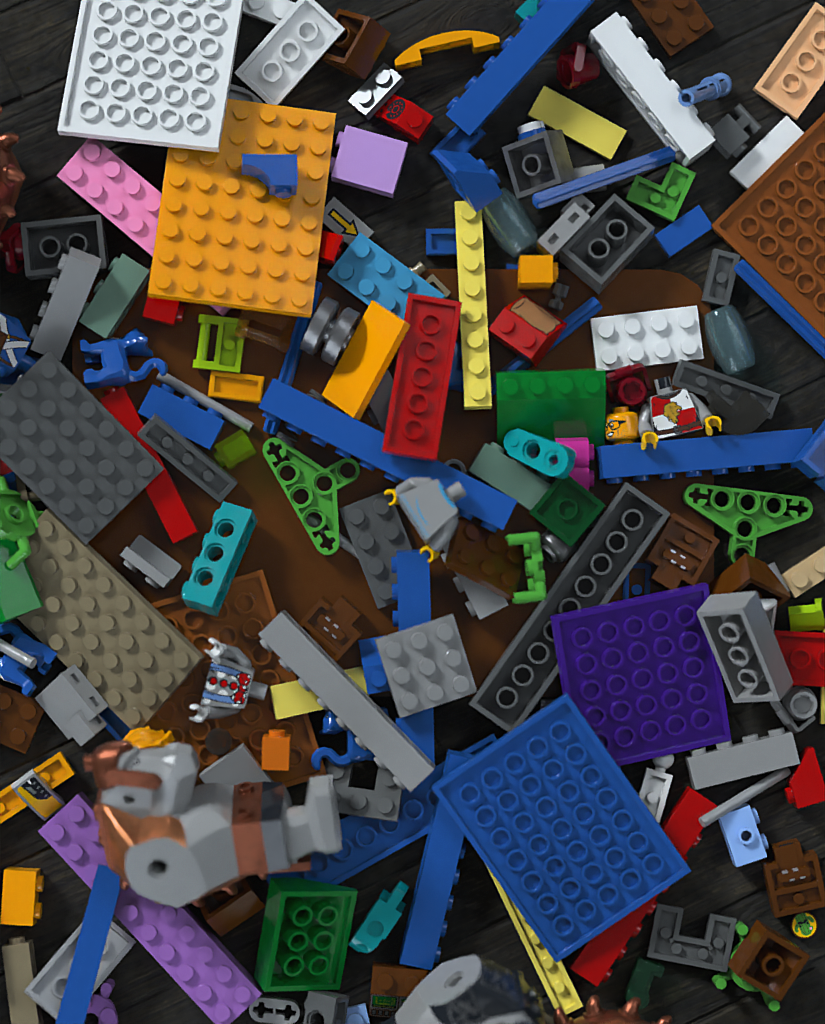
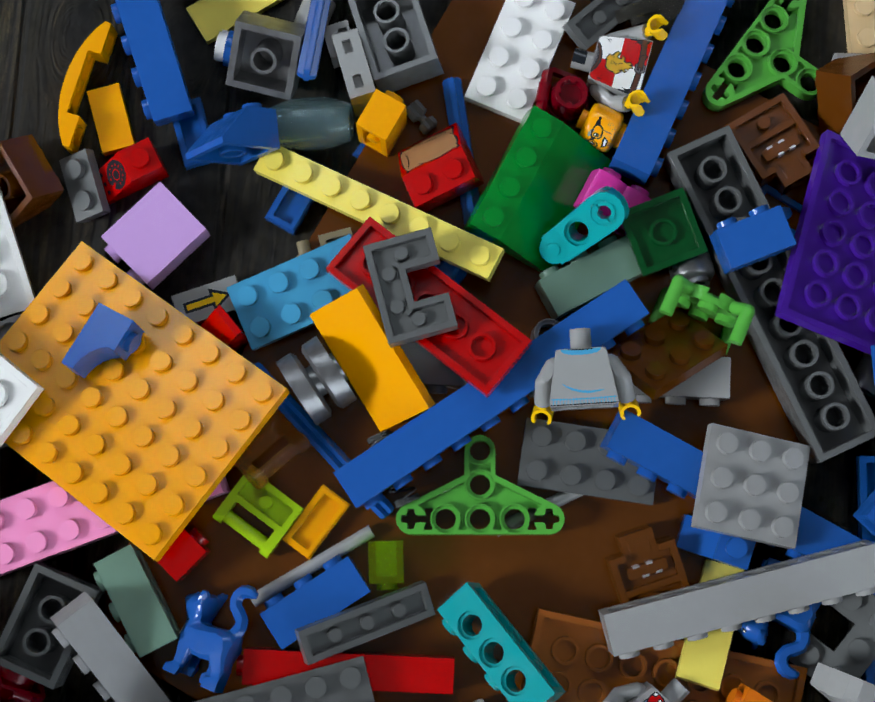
camera: 60 degrees left, 5 degrees down
none -> light orange tile [87,83,135,156]
none -> dark grey plate [363,227,459,348]
none -> blue brick [709,204,797,275]

